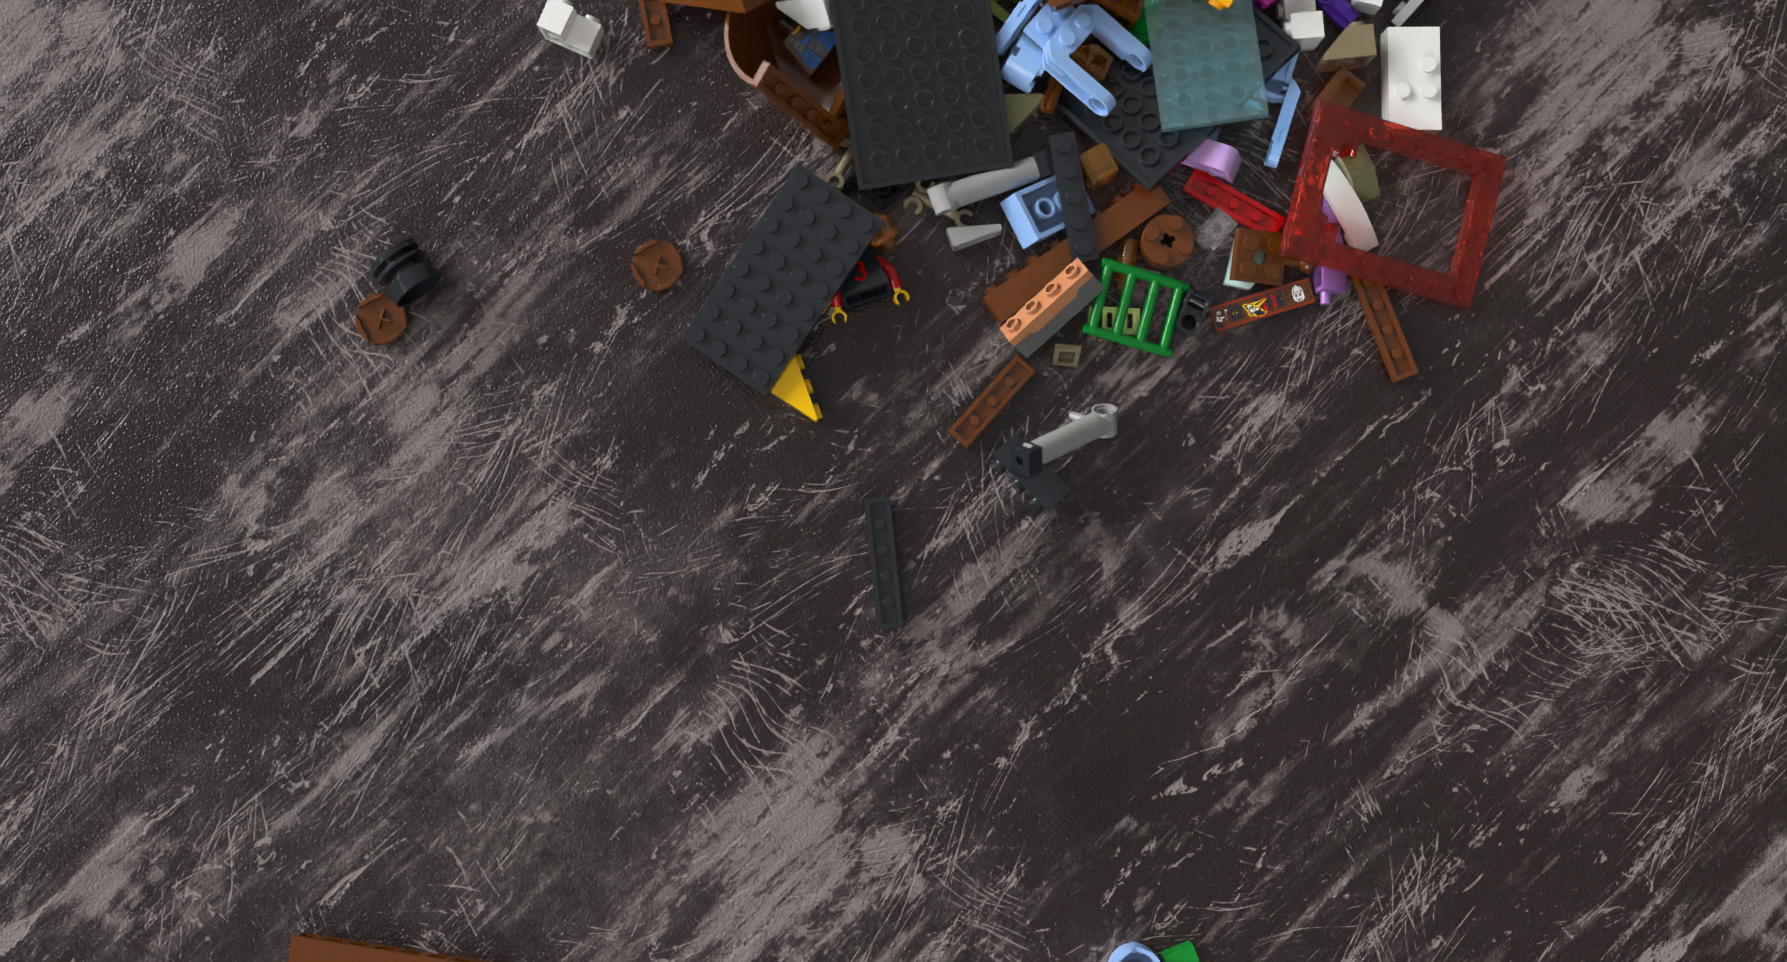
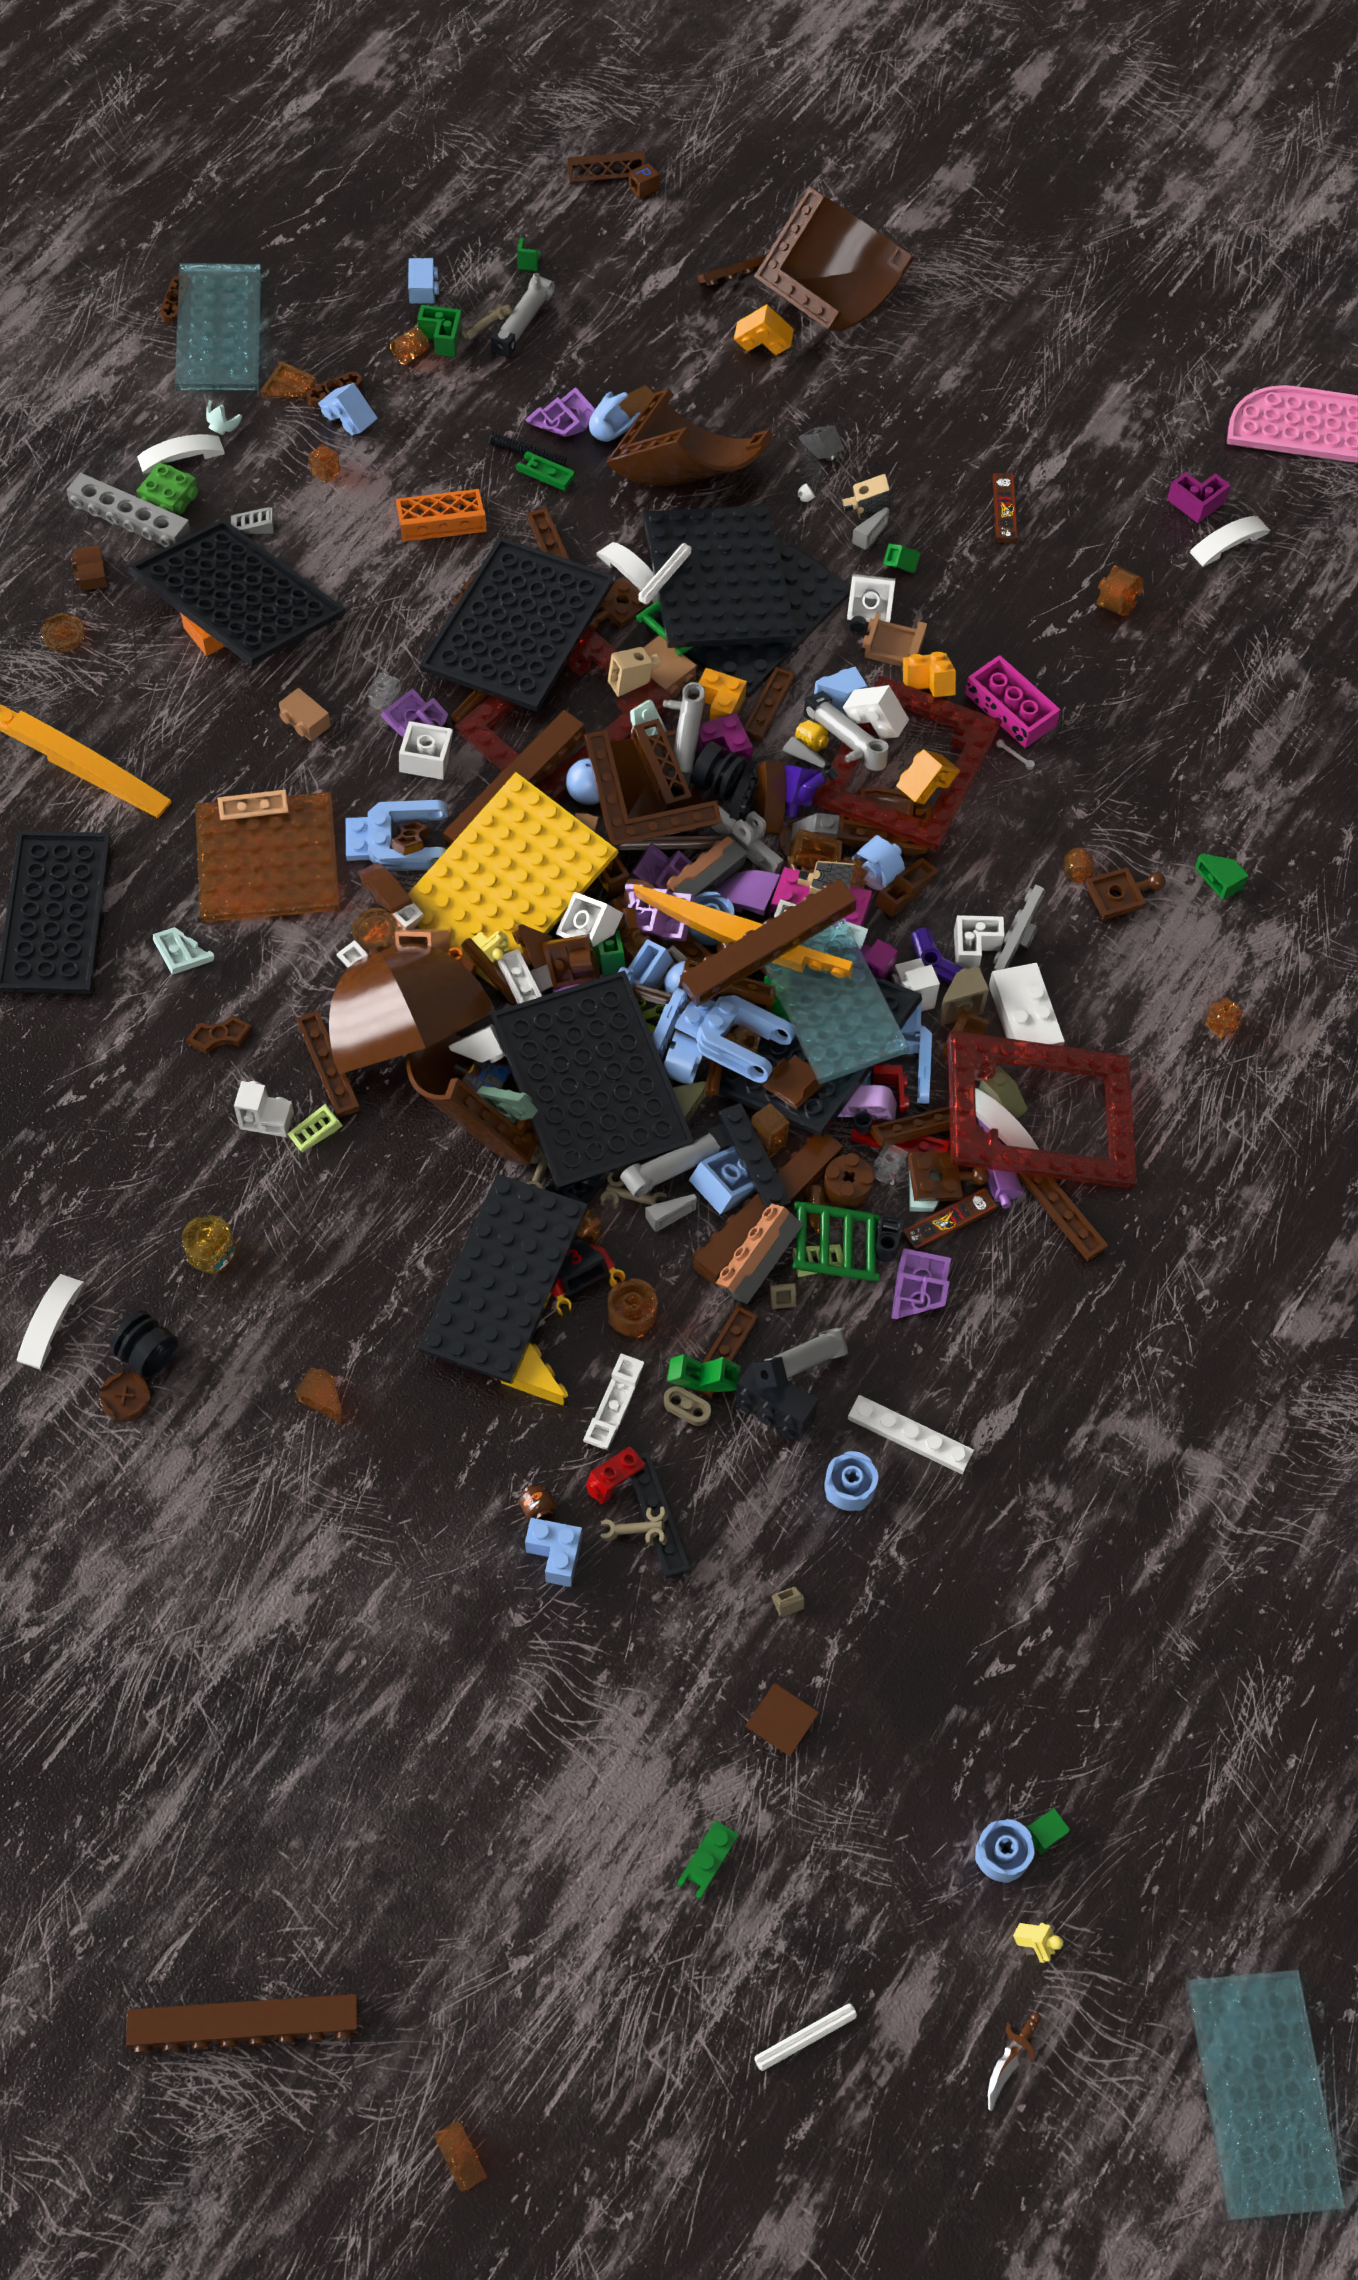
camera: 15 degrees left, 25 degrees down
reddish brown tile [631,240,684,292] -> none
none -> white slope [17,1274,84,1370]
none -> clear yellow brick [182,1215,235,1274]
none -> yellowish green slope [287,1104,343,1152]
none -> clear orange slope [295,1367,344,1424]
none -> sand green wing [477,1086,538,1123]
none -> reddish brown head [519,1484,557,1522]
none -> light blue brick [525,1518,582,1587]
none -> white slope [583,1354,644,1450]
none -> red bracket [586,1447,645,1505]
none -> dark tan bar [601,1507,668,1546]
none -> clear orange brick [608,1278,658,1338]
none -> dark tan plate [664,1386,711,1426]
none -> green brick [667,1354,741,1392]
none -> green hinge [677,1820,739,1899]
none -> reddish brown piece [745,1683,819,1757]
none -> reddish brown piece [762,1055,830,1110]
none -> dark tan slope [771,1587,804,1618]
none -> light blue brick [824,1451,878,1511]
none -> white plate [848,1395,974,1474]
none -> black hinge [853,1113,873,1134]
none -> reddish brown tile [870,1105,965,1147]
none -> red bracket [872,1063,909,1117]
none -> medium lavender slope [891,1248,951,1319]
none -> clear orange brick [1205,997,1243,1039]

